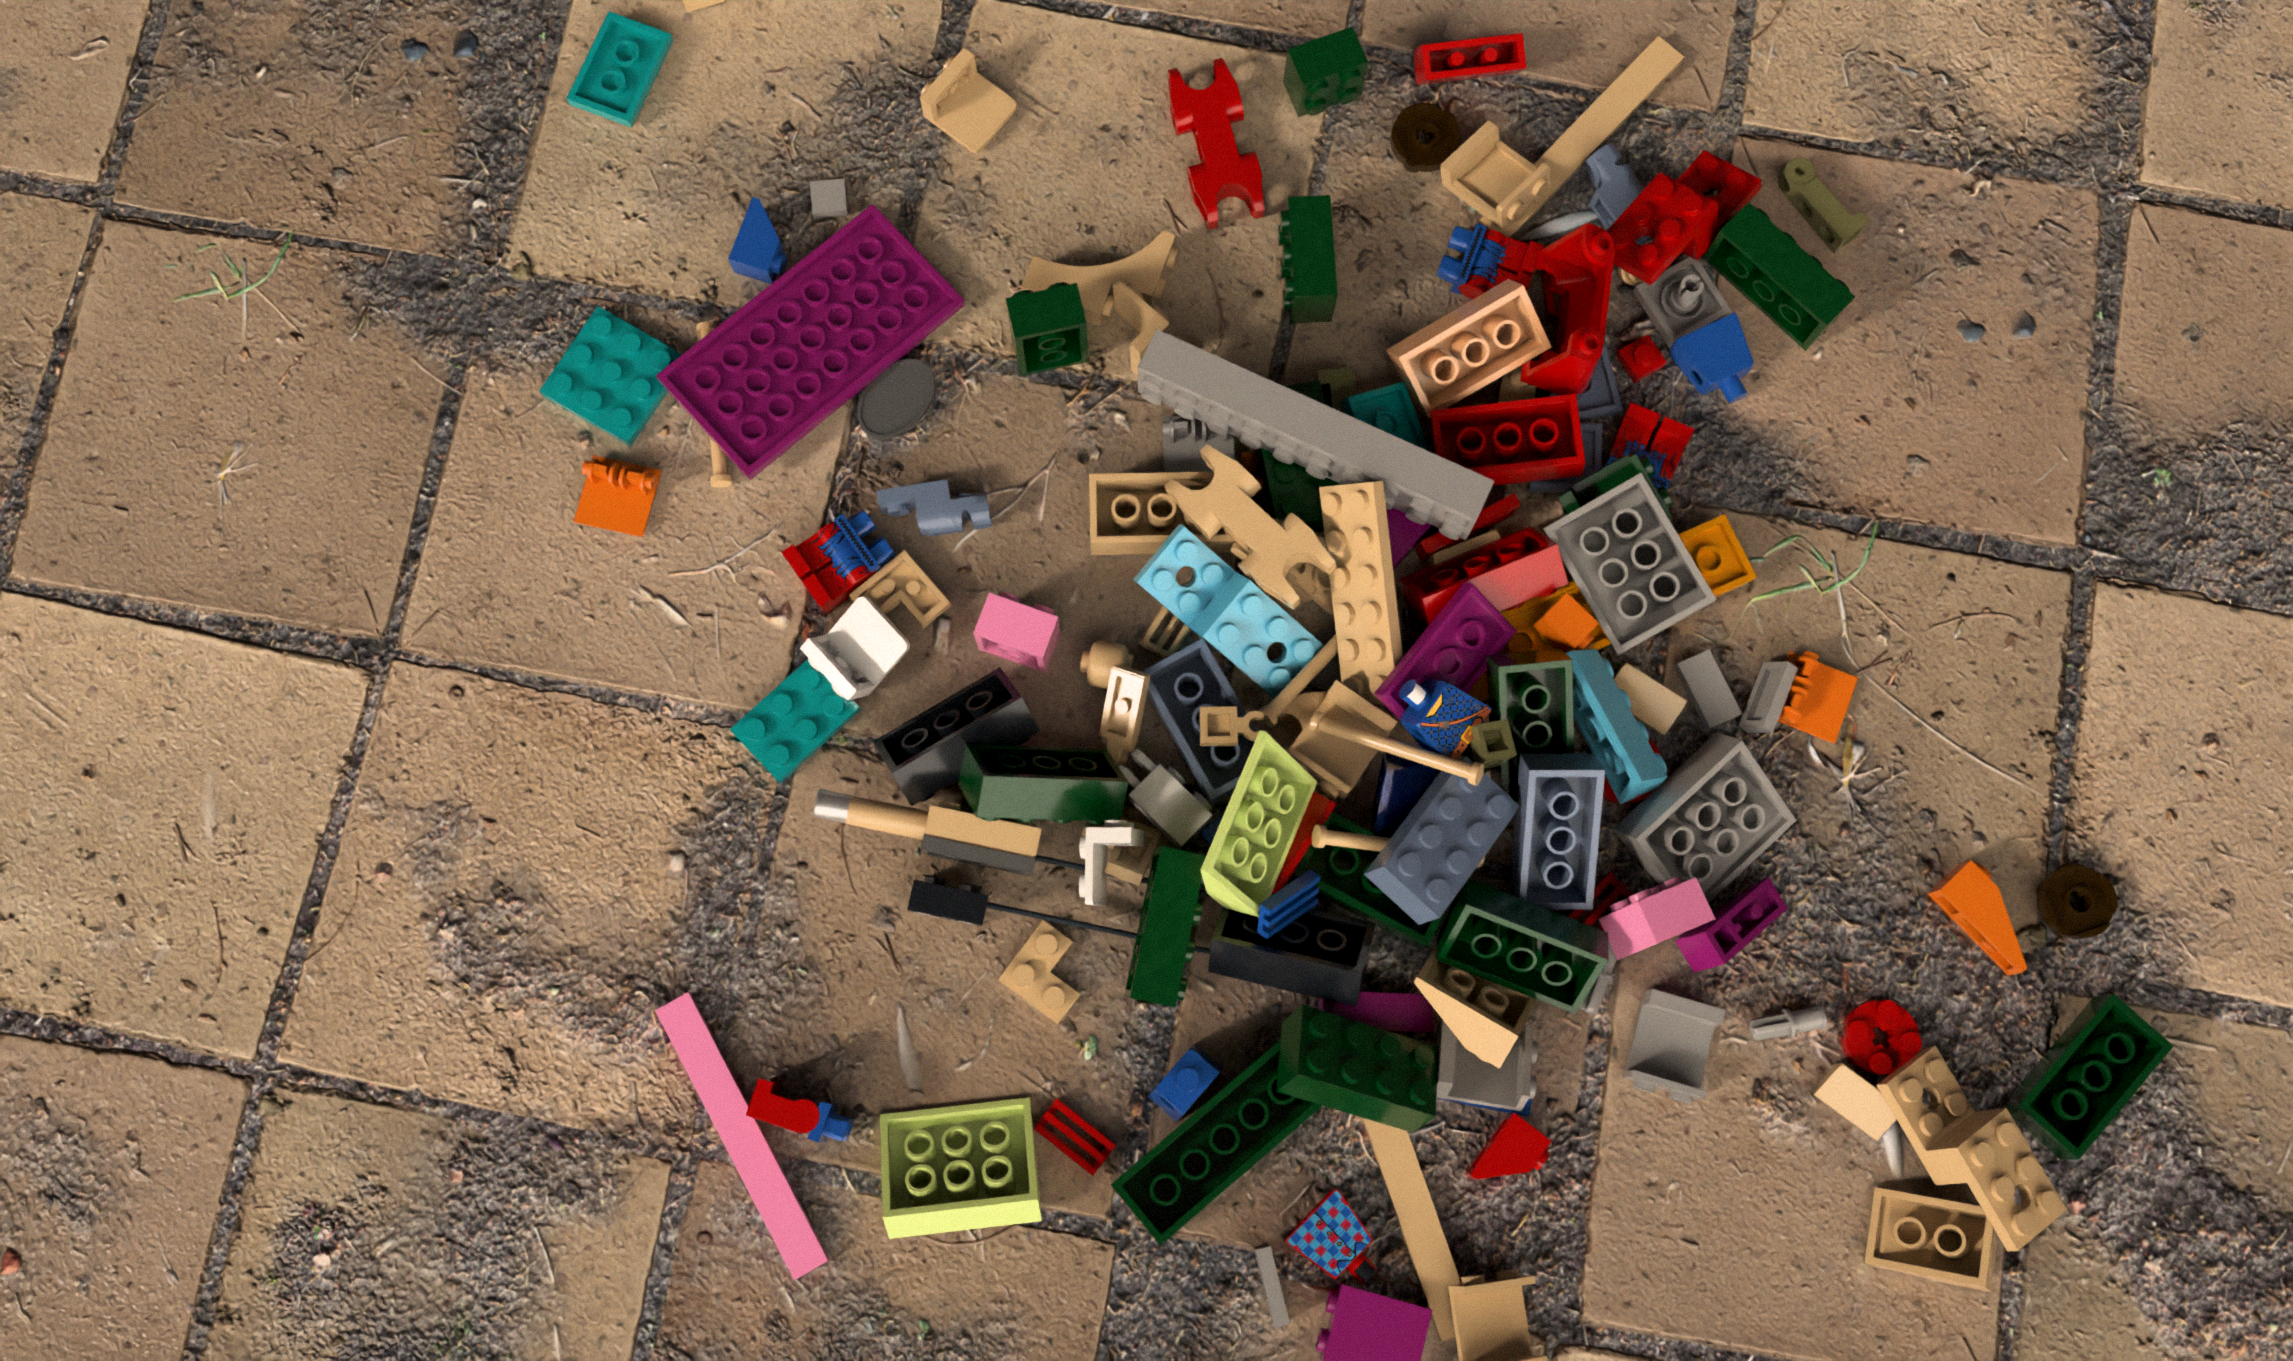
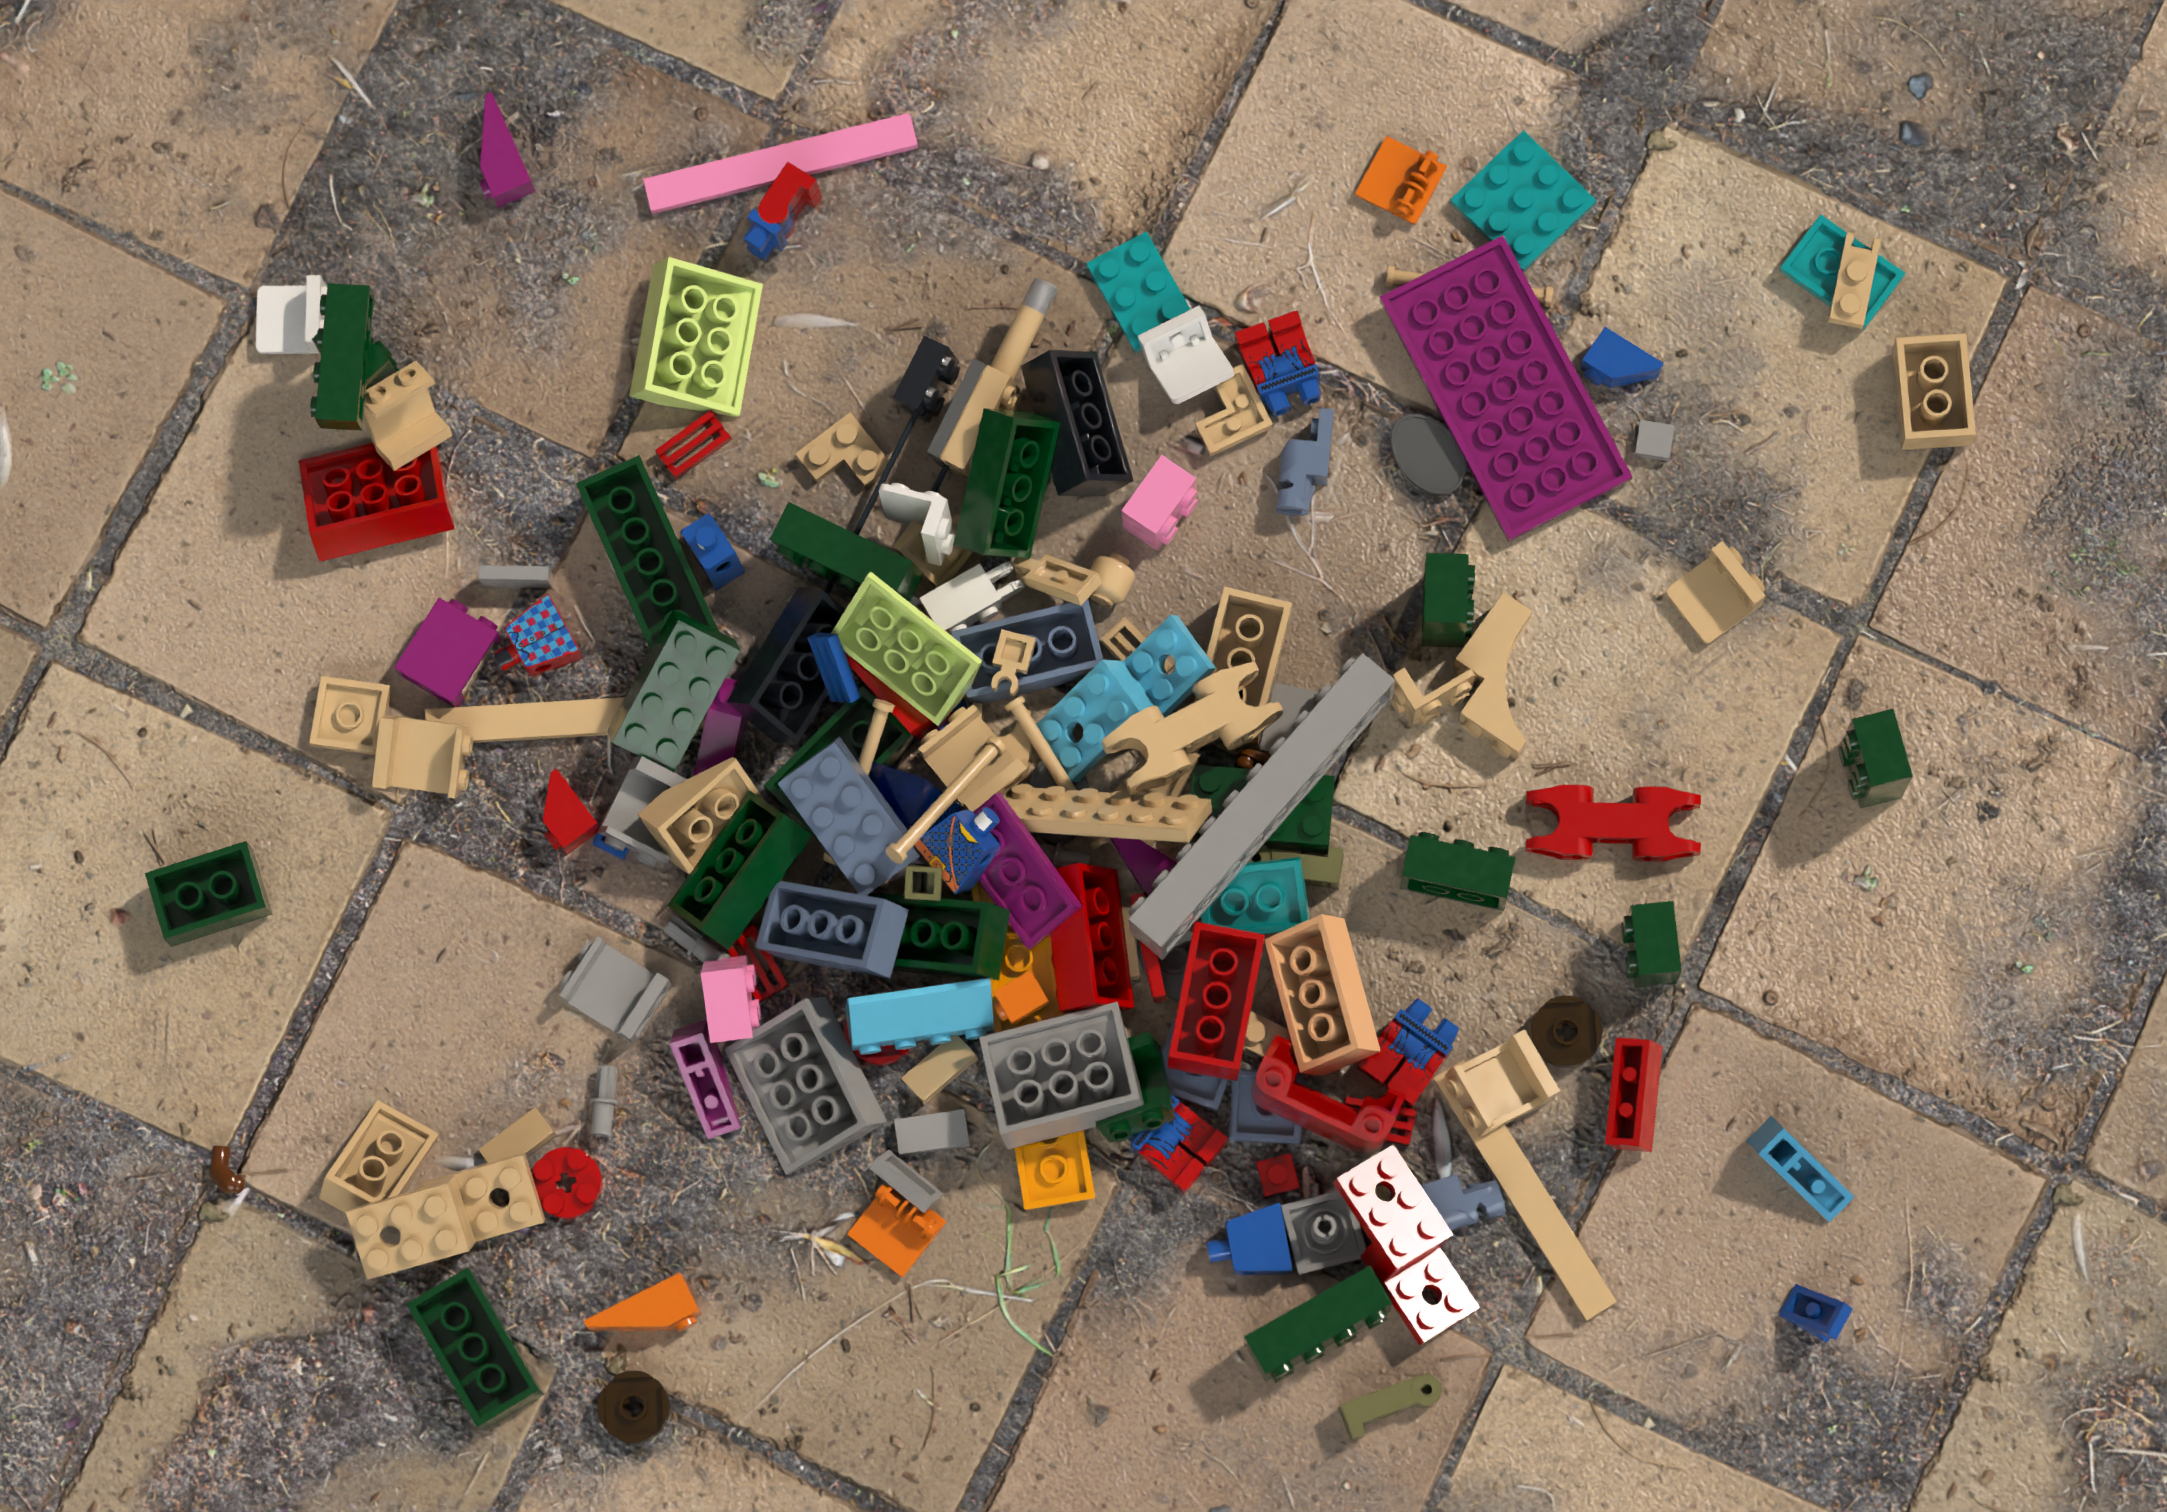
camera: 115 degrees right, 0 degrees up
none -> tan hinge [1828,232,1881,329]

